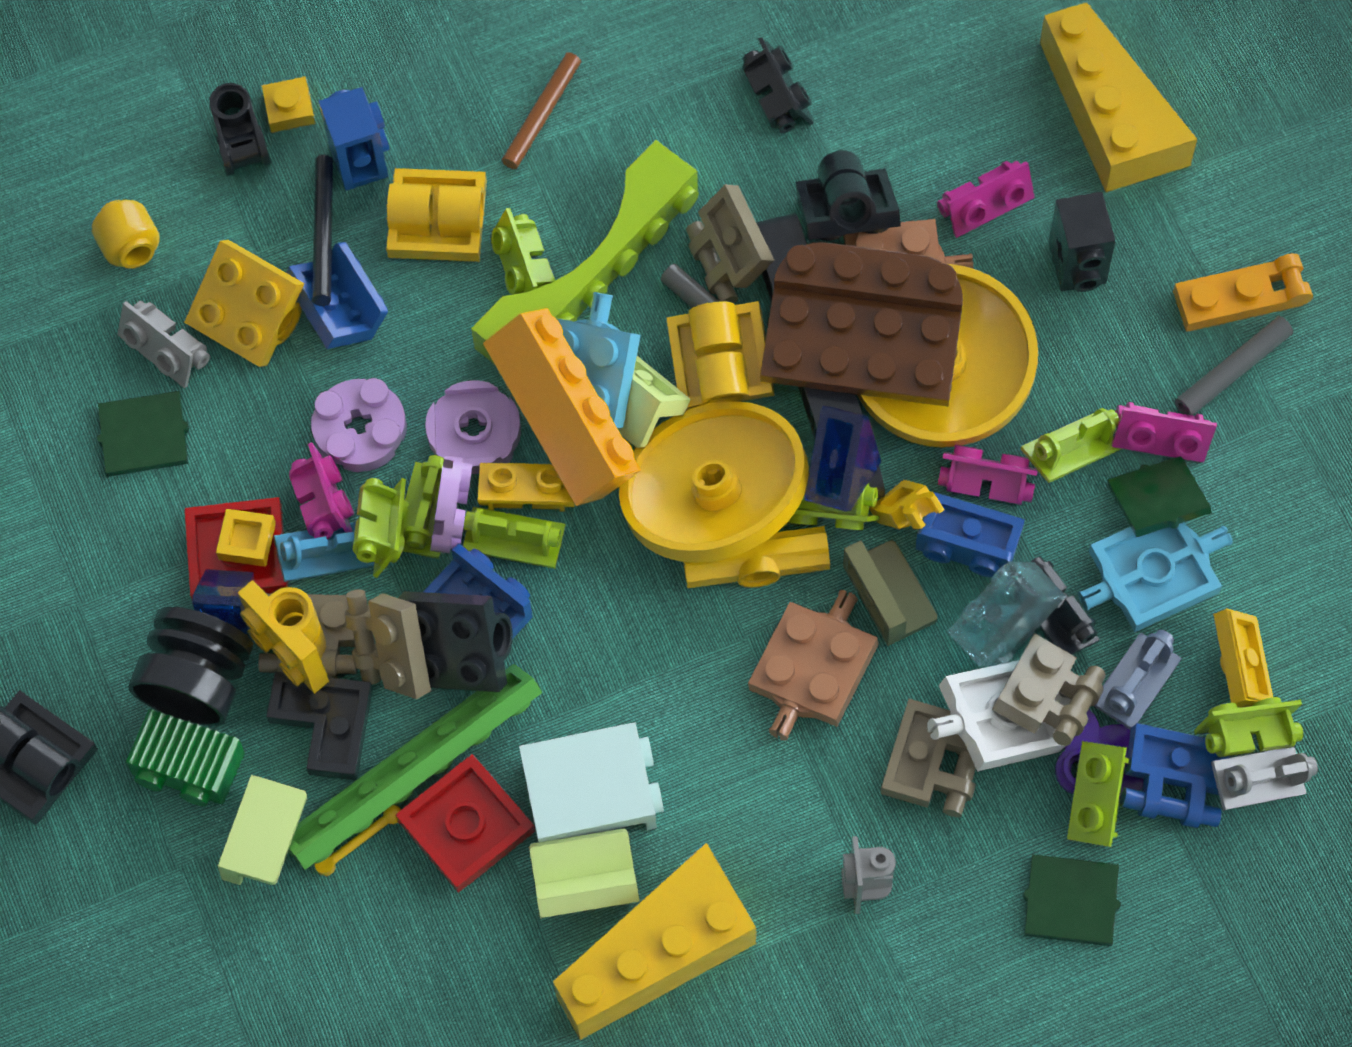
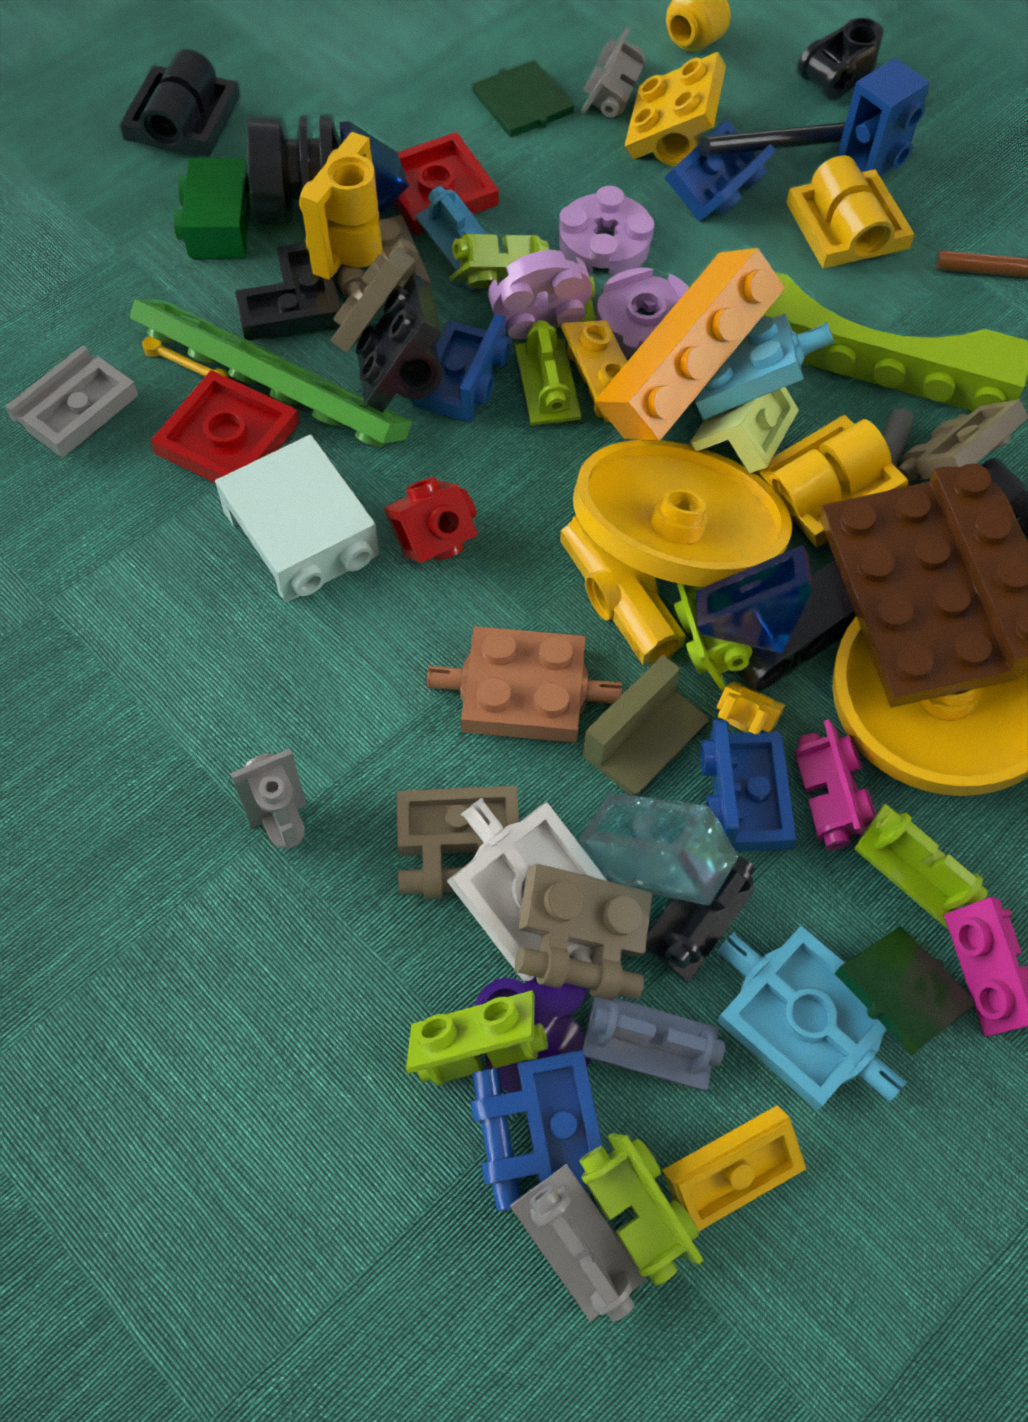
camera: 65 degrees right, 5 degrees down
yellow plate [216,509,276,567] -> none
yellowish green panel [218,775,307,885] -> none
dark pink hinge [289,442,354,539] -> none
lime hinge [491,208,556,294] -> none
yellowish green panel [529,828,639,918] -> none
yellow wedge [553,843,756,1040] -> none
dark green piece [1023,854,1121,946] -> none
none -> light grey plate [5,345,138,458]
none -> red brick [384,477,479,563]

